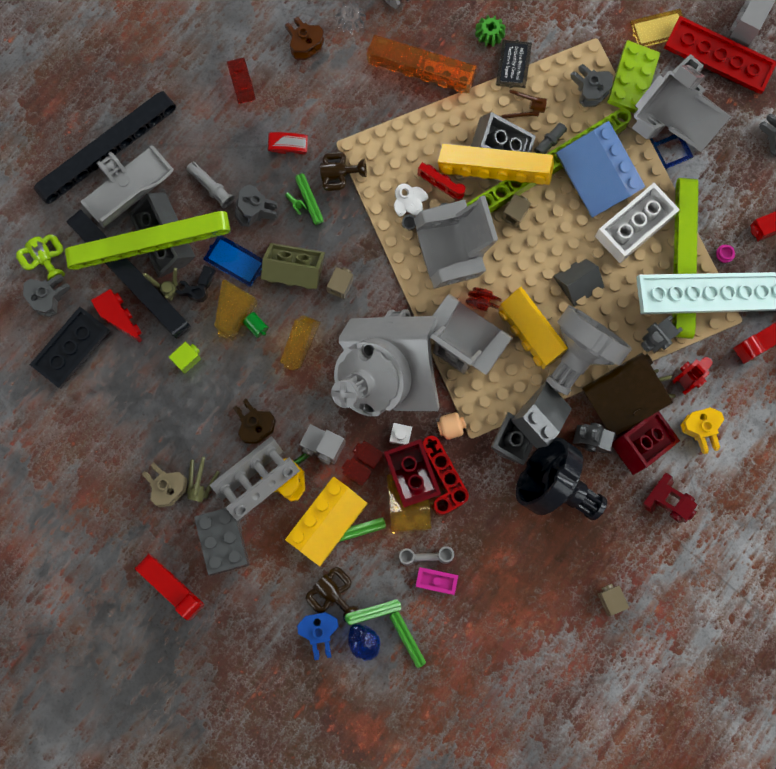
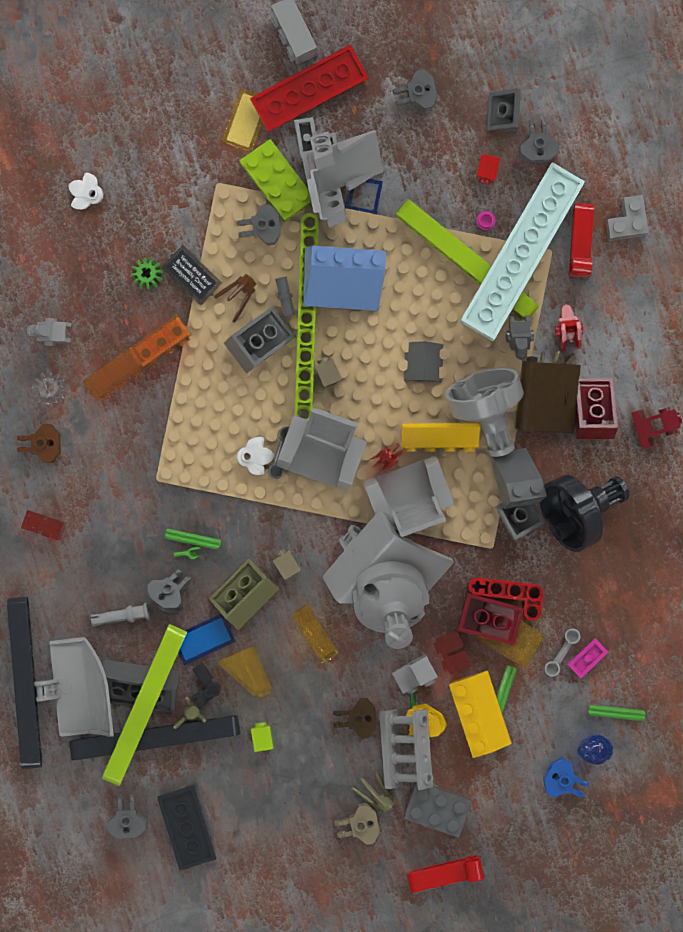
camera: 50 degrees left, 10 degrees up
lime piece [16,234,65,281] -> none
red slope [91,289,142,342] -> none
green piece [243,312,269,338] -> none
slope [268,132,308,155] -> none
dark brown piece [305,567,359,622] -> none
dark brown piece [320,151,367,191] -> none
bright green axle [345,599,401,626] -> none
white plate [389,423,412,445] -> none
red plate [417,162,465,201] -> none
light nougat head [437,412,467,440] -> none
yellow brick [438,144,554,185] -> none
dark grey hinge [573,423,616,453] -> none
white brick [595,183,680,263] -> none
yellow hinge [680,407,724,454] -> none

